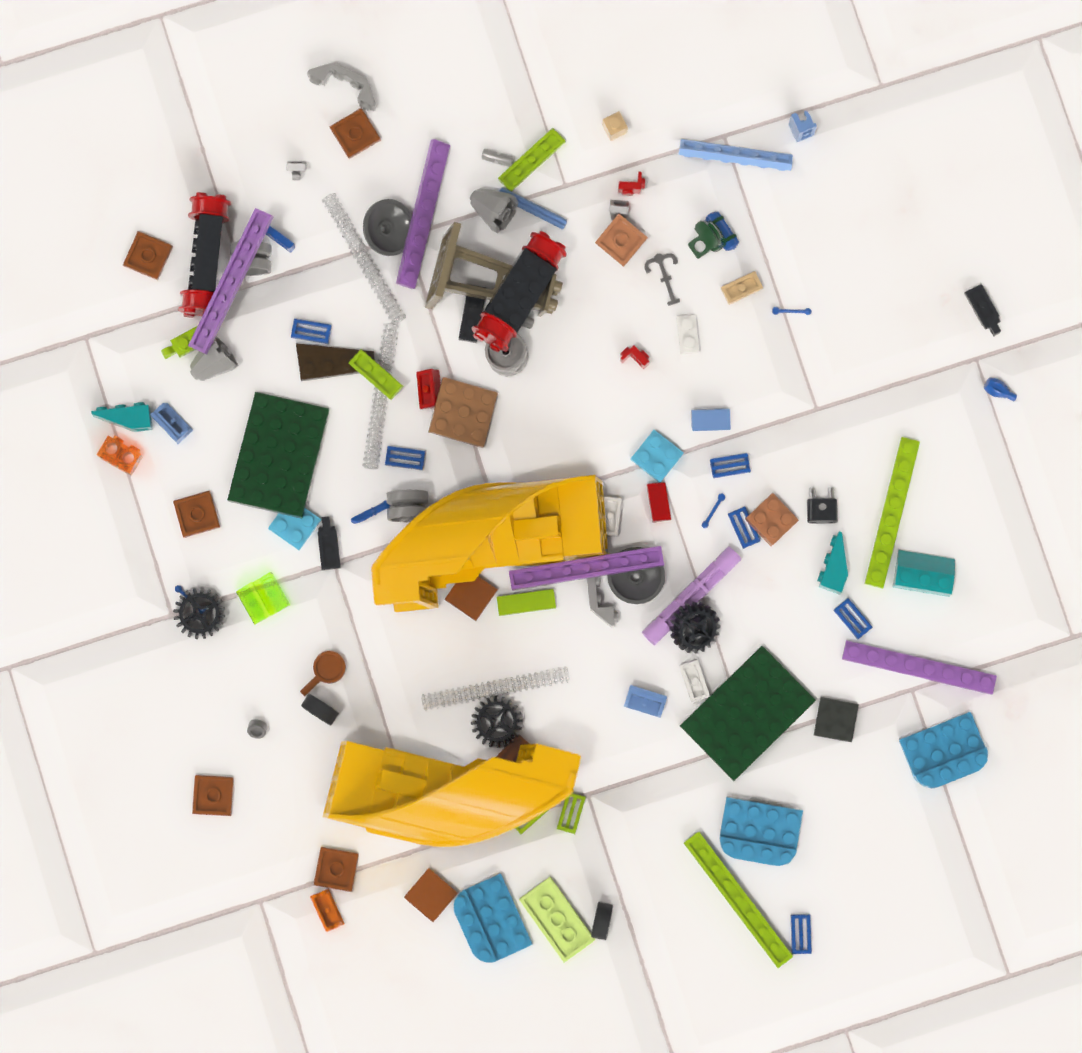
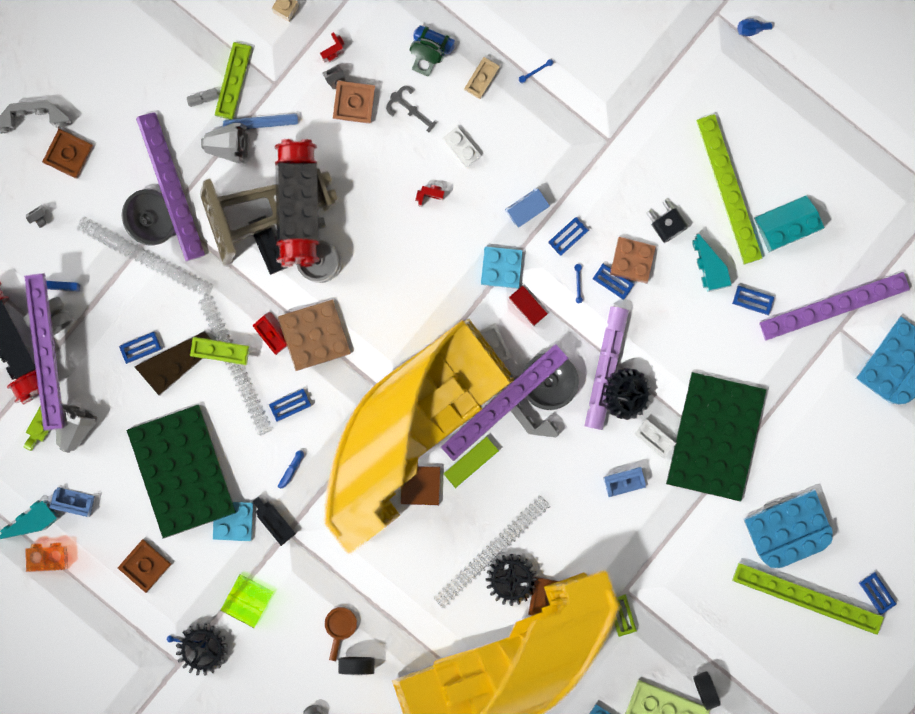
camera: 30 degrees left, 5 degrees up
light grey wheel [386,489,429,523] -> none
pearl dark grey tile [813,697,859,743] -> none

